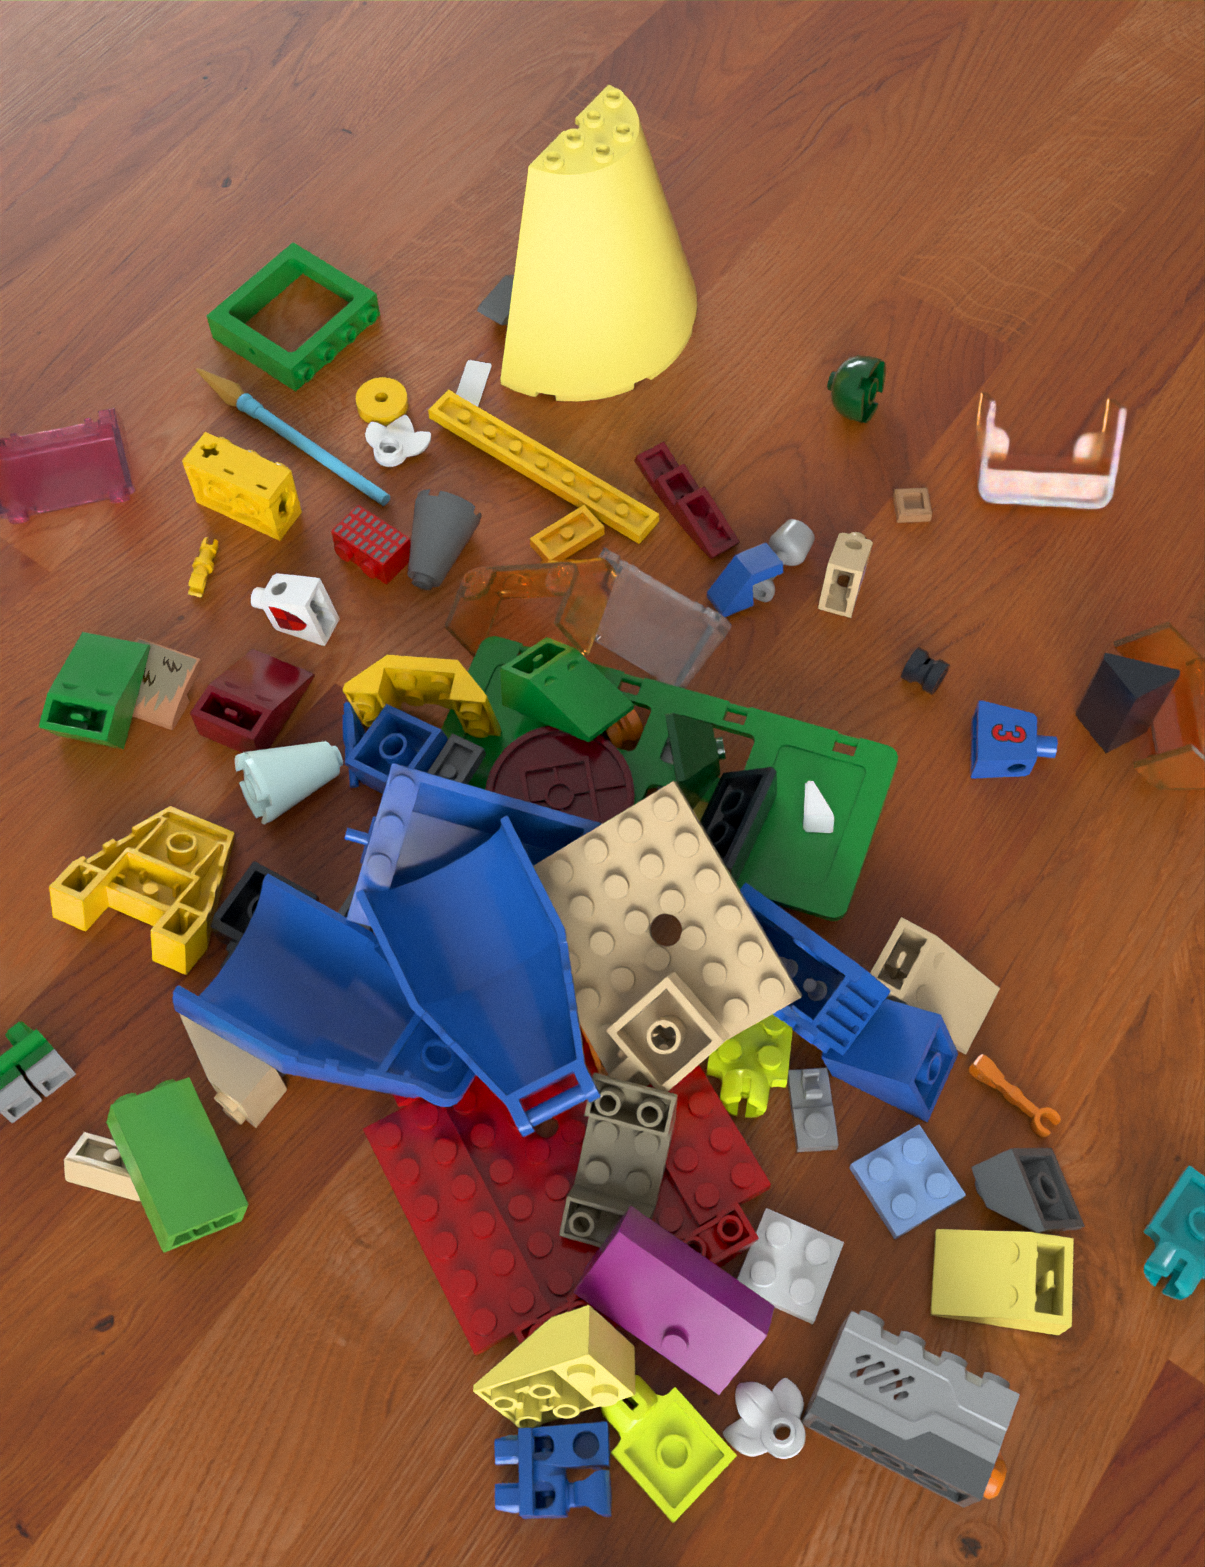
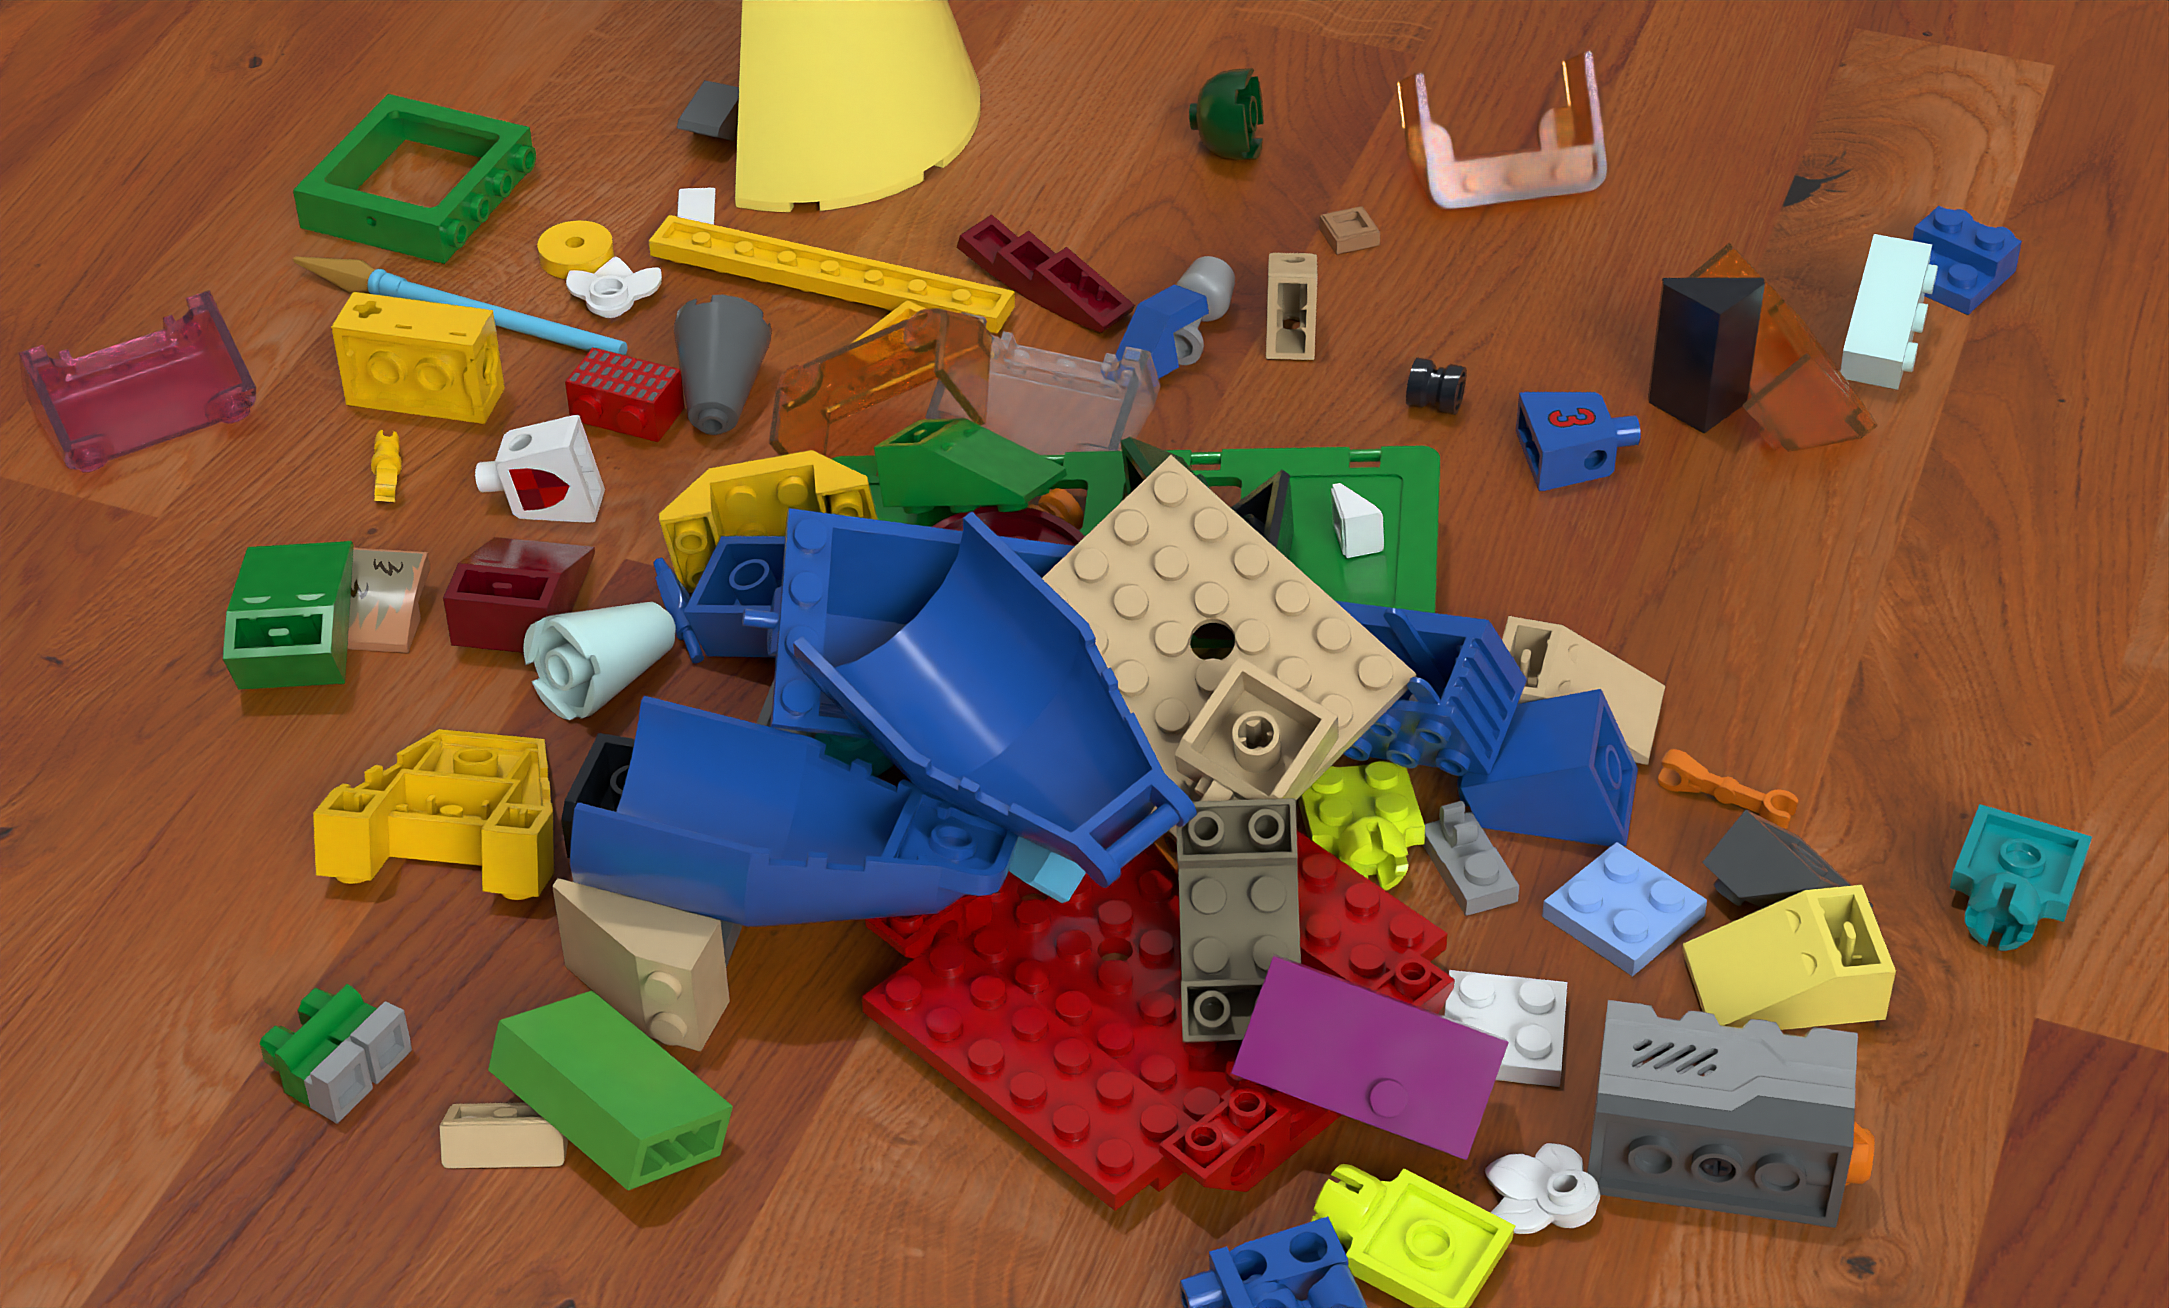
camera: 15 degrees left, 20 degrees down
light yellow slope [473,1305,635,1428] -> none

